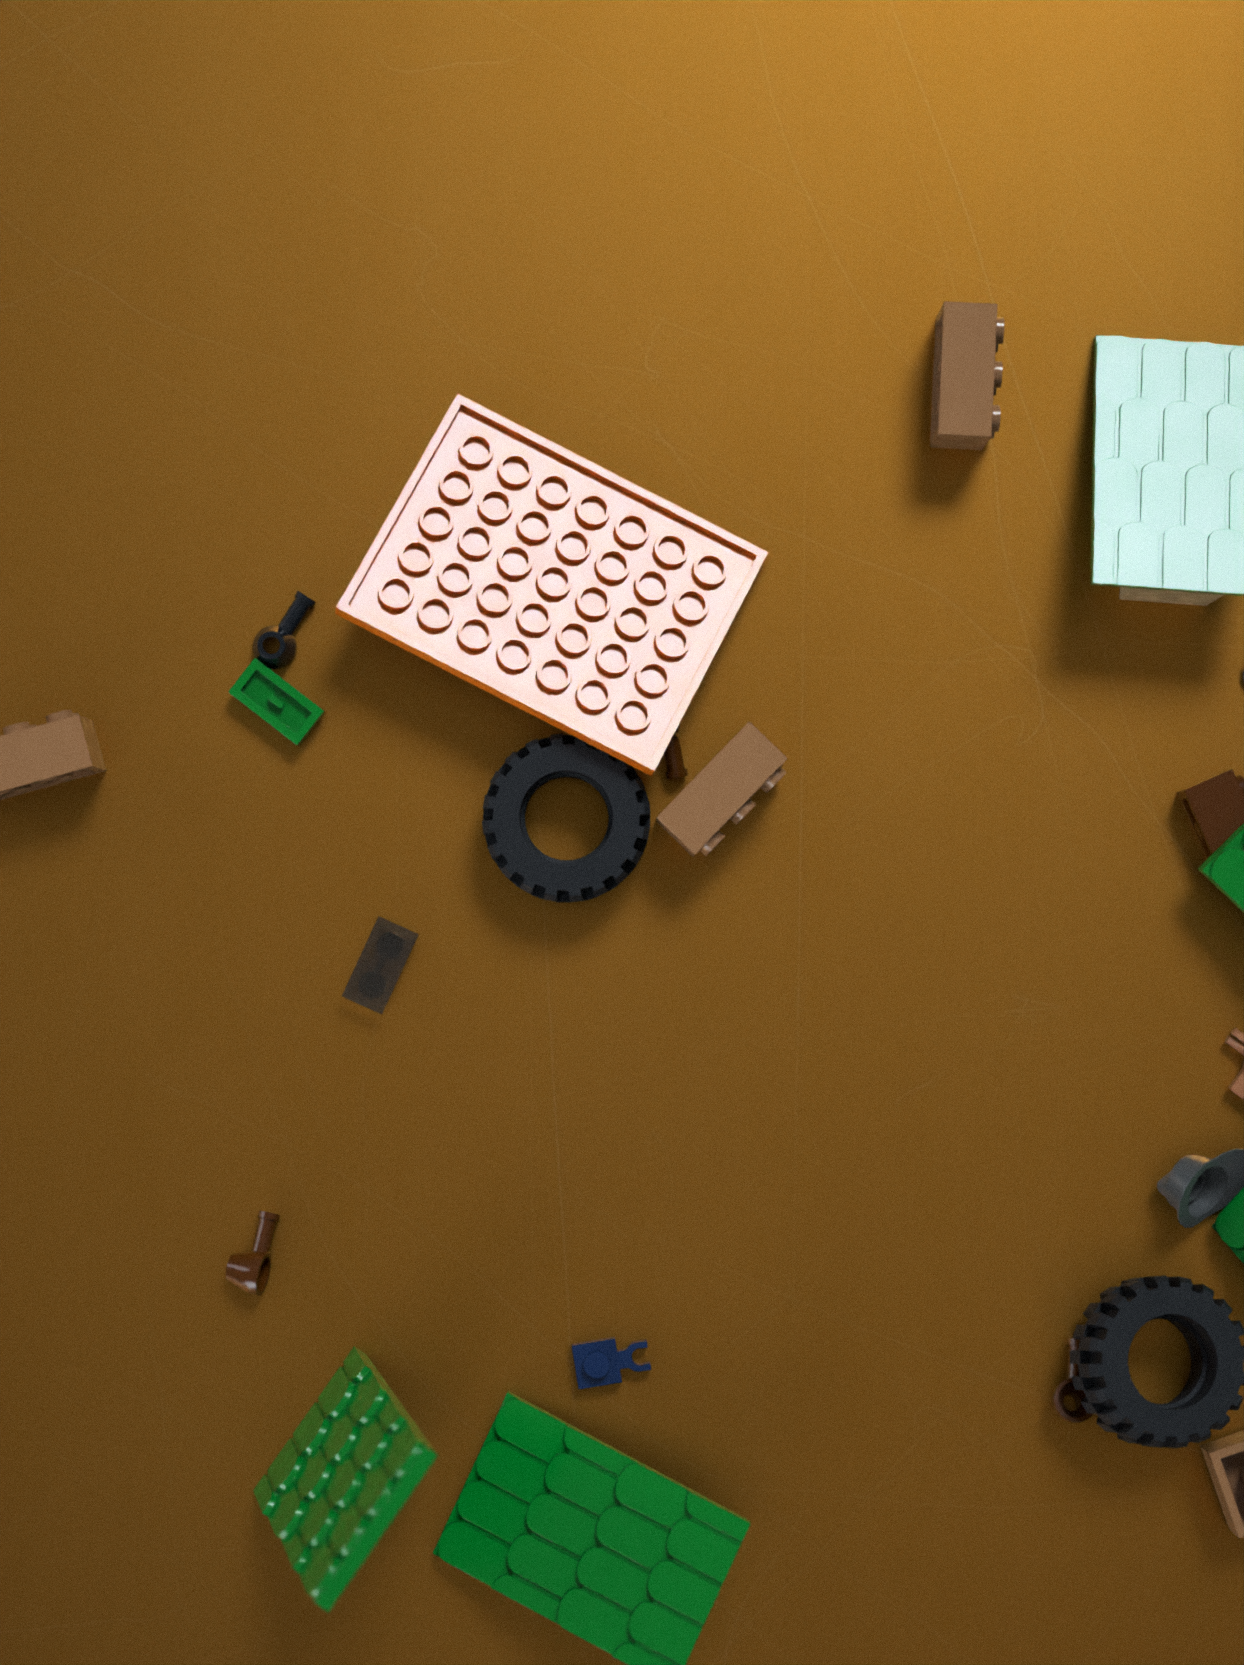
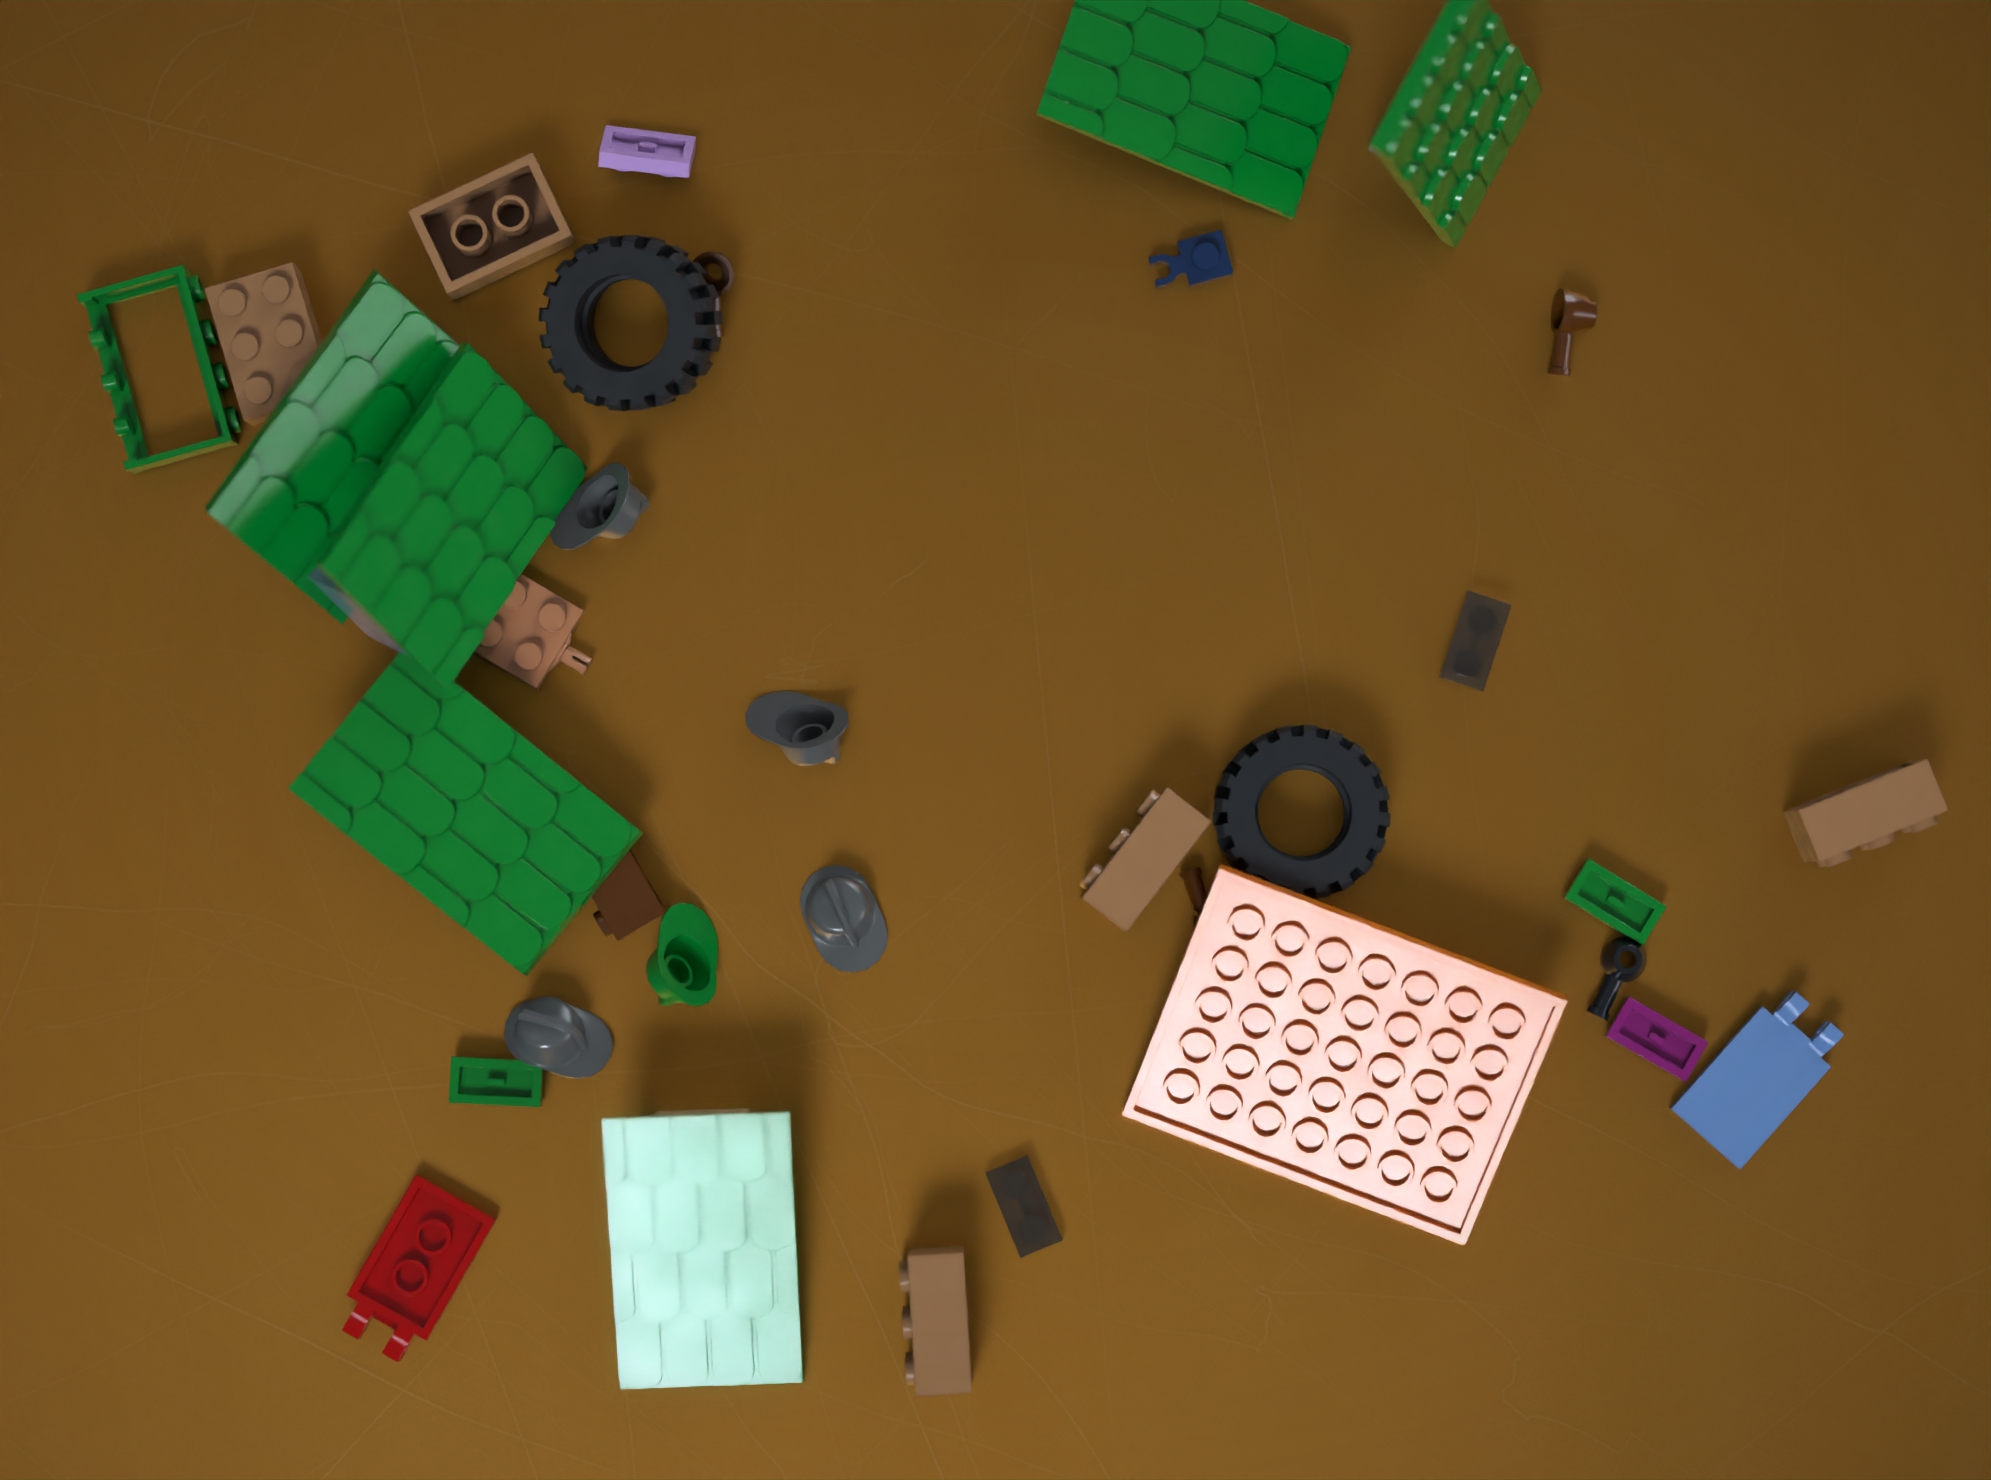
camera: 170 degrees right, 0 degrees up
none -> lavender plate [598,125,696,178]
none -> green piece [646,903,718,1006]
none -> dark grey piece [745,691,849,766]
none -> dark grey piece [800,865,888,973]
none -> clear smoke plate [985,1155,1063,1258]
none -> magenta plate [1604,996,1708,1082]
none -> medium blue tile [1669,990,1845,1169]

